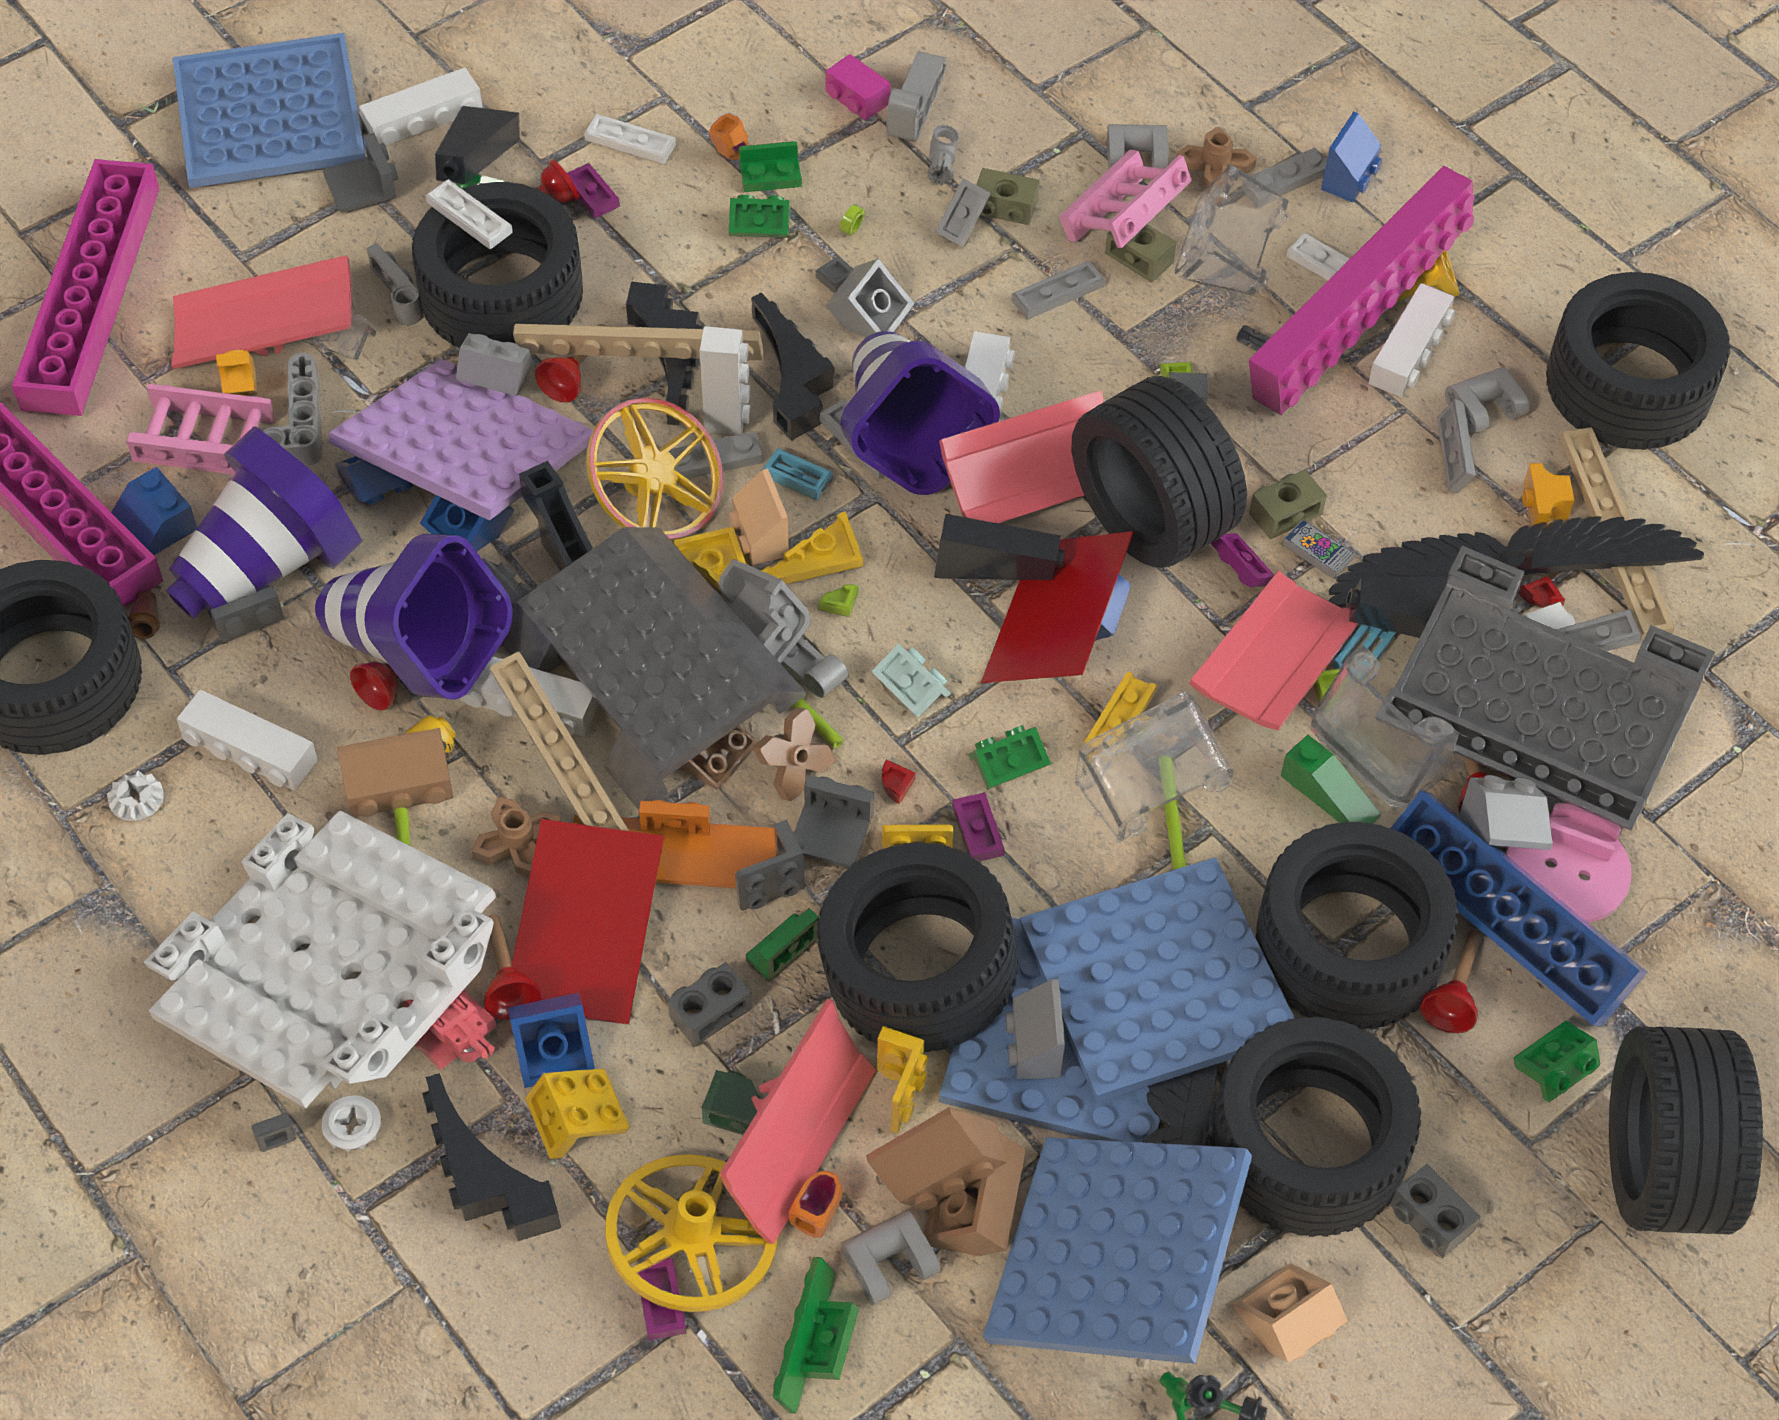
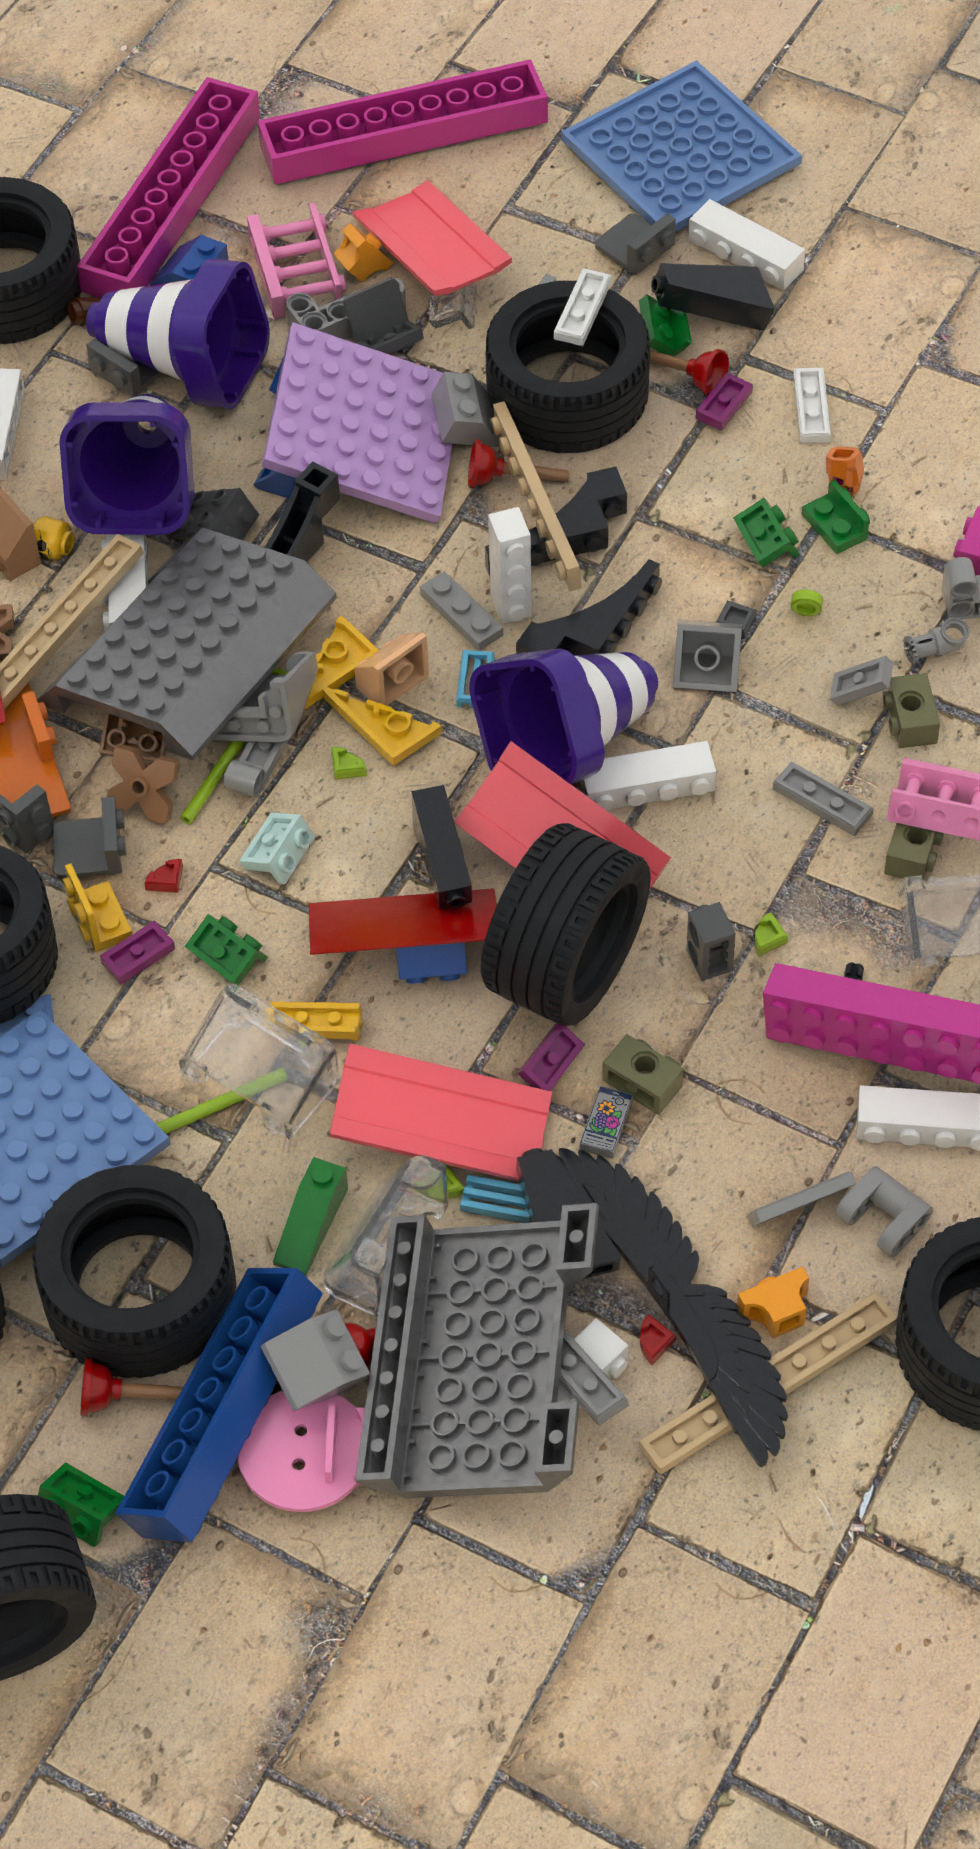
camera: 70 degrees right, 0 degrees up
yellow wheel [586,398,723,541] -> none
none -> dark grey bracket [343,277,424,354]

